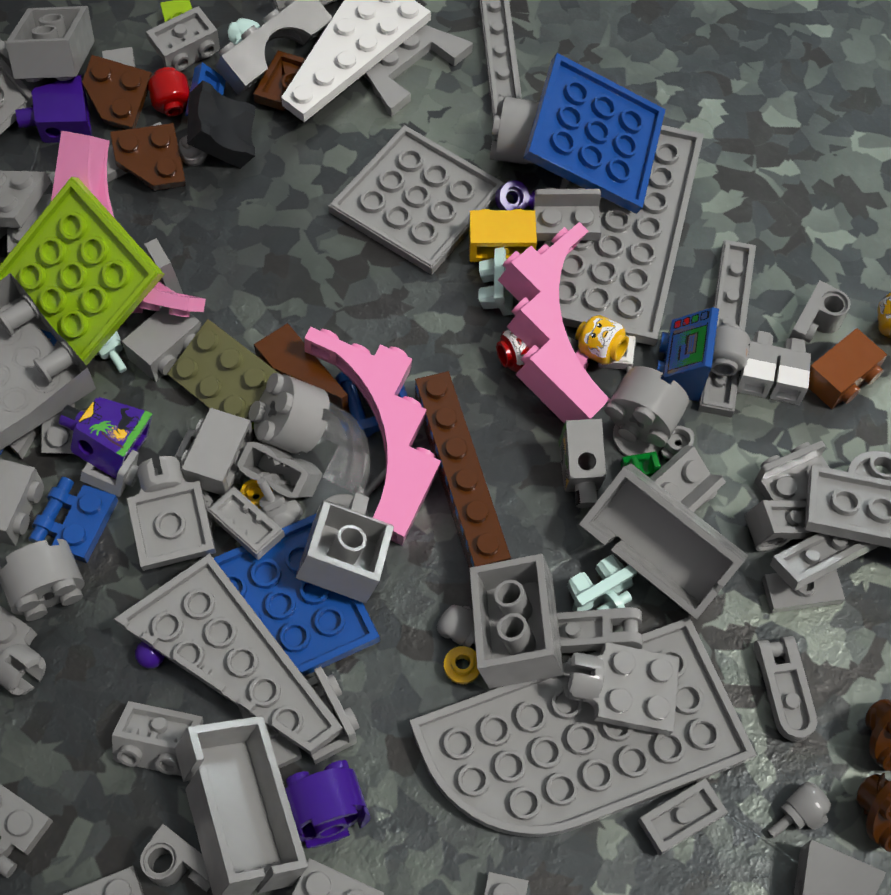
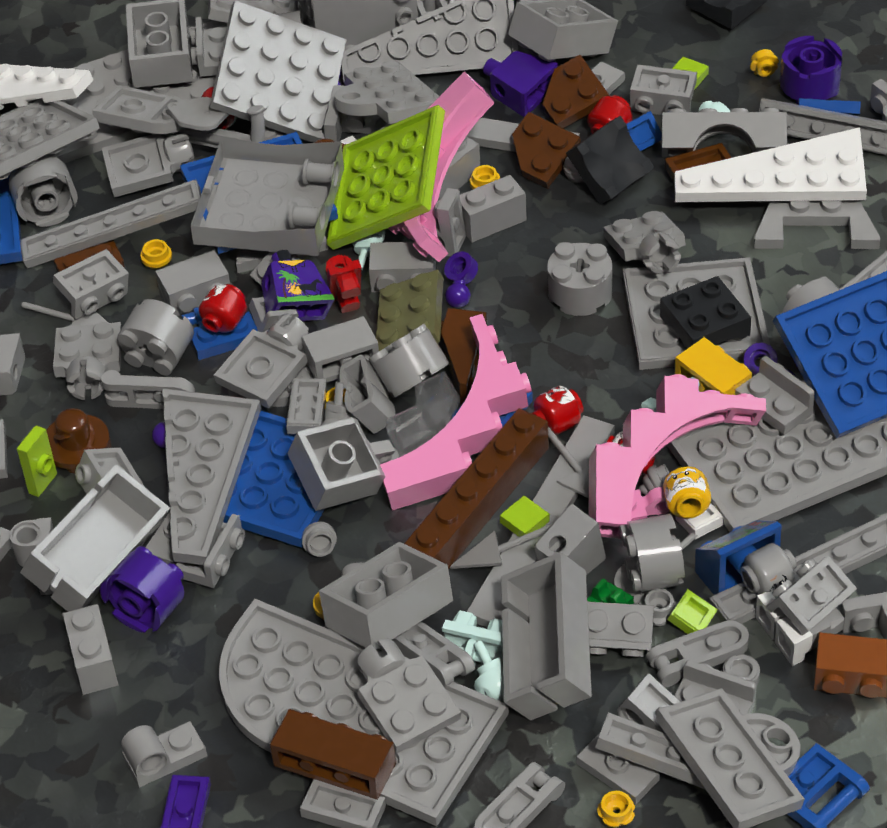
camera: 55 degrees right, 15 degrees down
none -> lime plate [17,425,57,497]
none -> reddish brown plate [46,408,111,474]
none -> light grey plate [101,370,195,409]
none -> red head [199,284,247,333]
none -> reddish brown brick [270,709,396,800]
none -> light grey plate [302,522,337,557]
none -> red hips [326,255,362,313]
none -> dark purple plate [444,251,478,308]
none -> light grey piece [450,522,555,569]
none -> light grey brick [460,175,527,243]
none -> light grey tile [467,415,615,627]
none -> yellow plate [470,165,500,189]
none -> light aqua piece [474,640,504,702]
none -> lime tile [500,496,550,537]
none -> red head [531,386,584,435]
none -> light grey brick [547,242,612,316]
none -> light grey piece [548,427,589,498]
none -> yellow plate [597,791,635,828]
none -> light grey plate [603,211,686,274]
none -> light grey plate [646,620,749,687]
none -> black brick [660,276,751,349]
none -> lime tile [667,589,718,634]
none -> light grey tile [723,654,760,686]
none -> light grey bracket [767,555,857,635]

